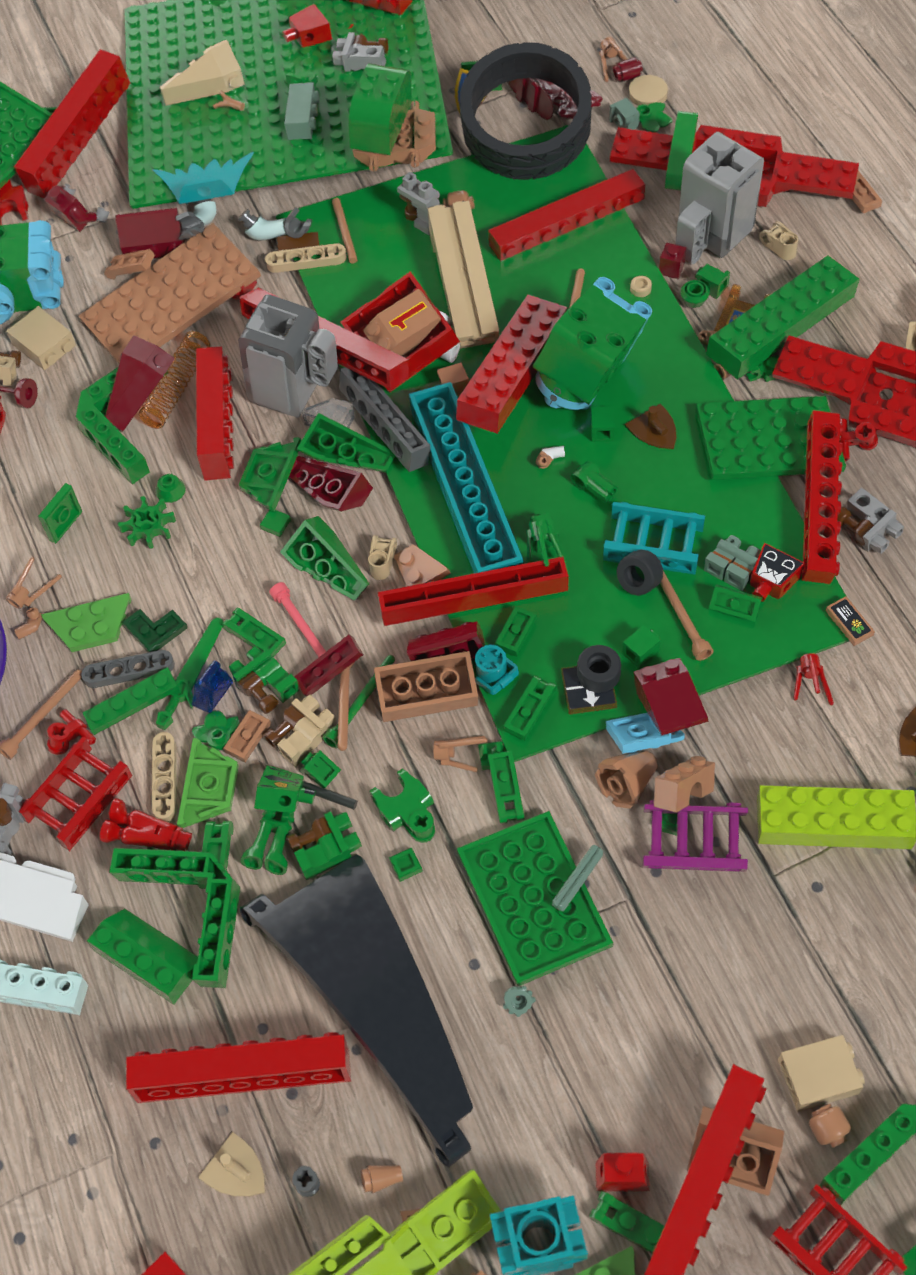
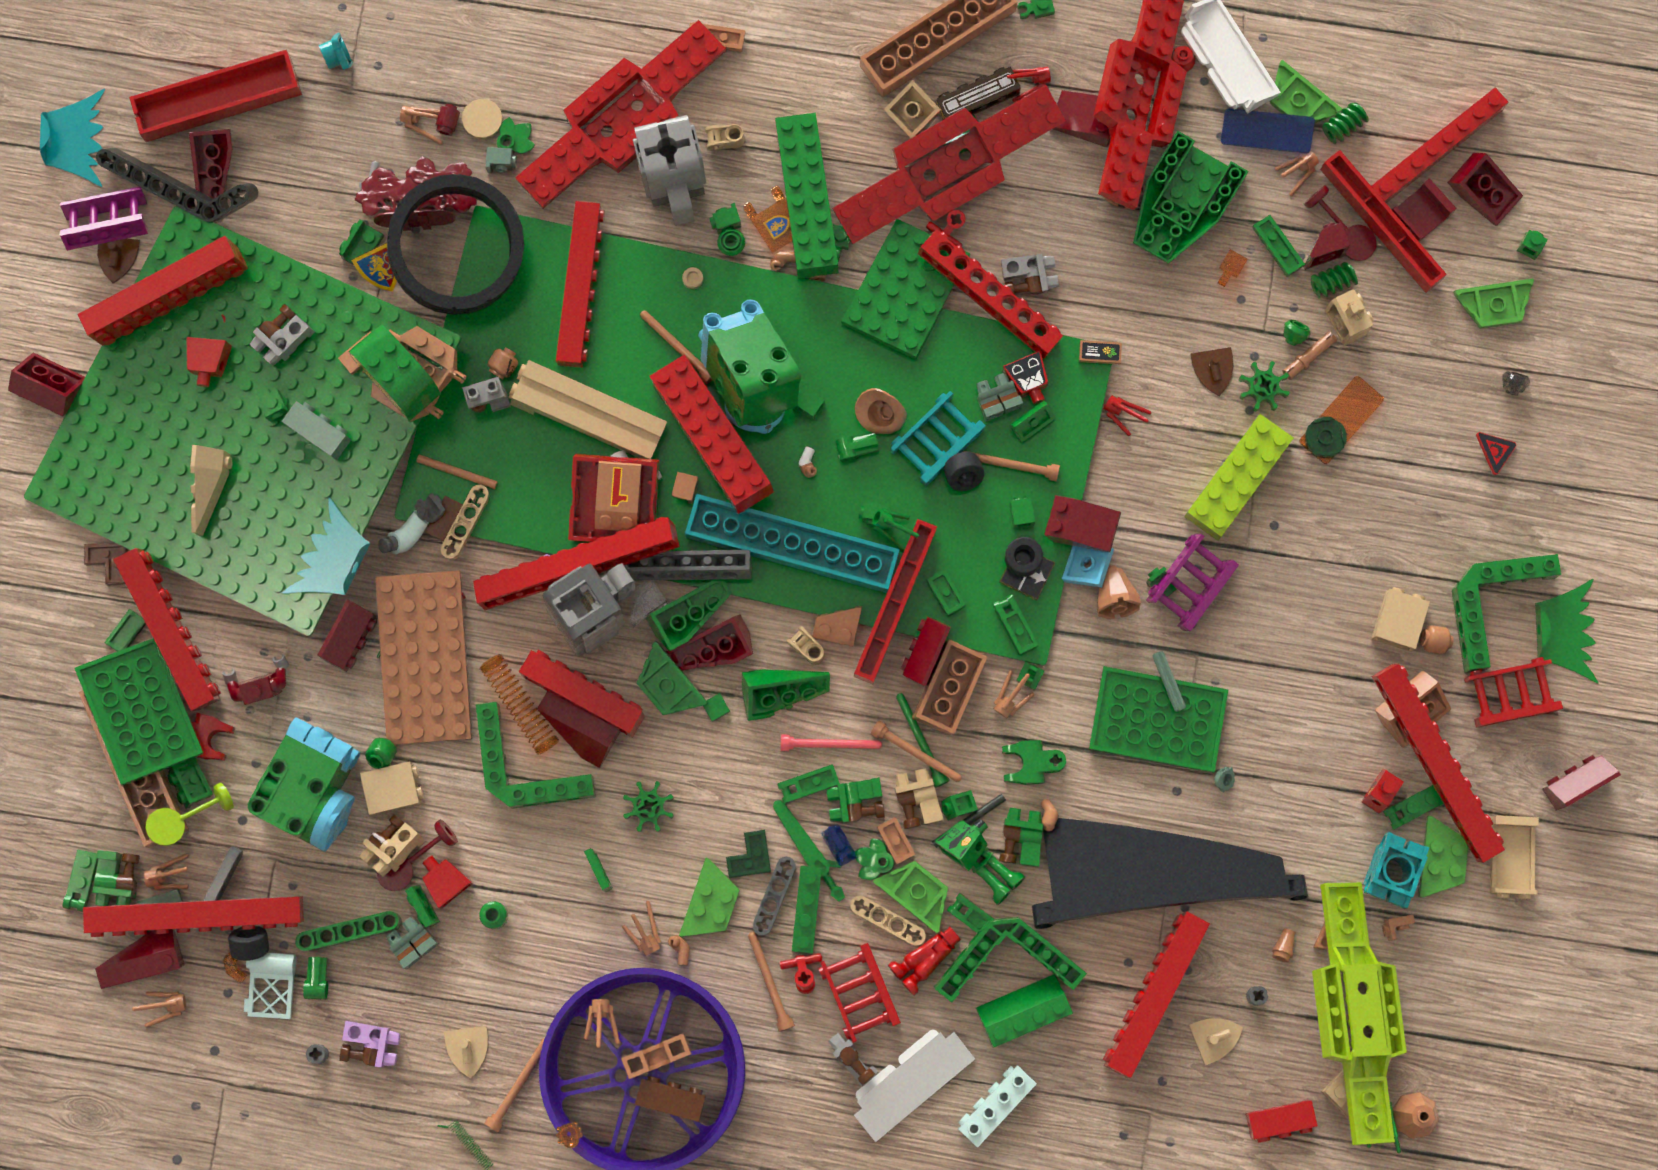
camera: 60 degrees left, 20 degrees up
nougat plate [104,249,155,280] -> none
dark red wedge [105,335,175,432] -> none
green cone [155,474,186,503] -> none
piece [176,199,217,240] -> none
nougat bar [213,90,245,111] -> none
dark red plate [294,634,364,696] -> none
green tile [389,847,423,882] -> none
teal piece [475,645,519,695] -> none
green plate [488,751,525,823] -> none
reddish brown shield [625,404,676,449] -> none
nougat arch [654,756,715,812] -> none
dark red brick [659,242,686,280] -> none
green beam [664,111,698,191] -> none
none -> green head [365,738,397,769]
none -> dark red wedge [537,691,621,768]
none -> nougat hat [855,388,907,434]
none -> nougat arm [1041,799,1058,831]

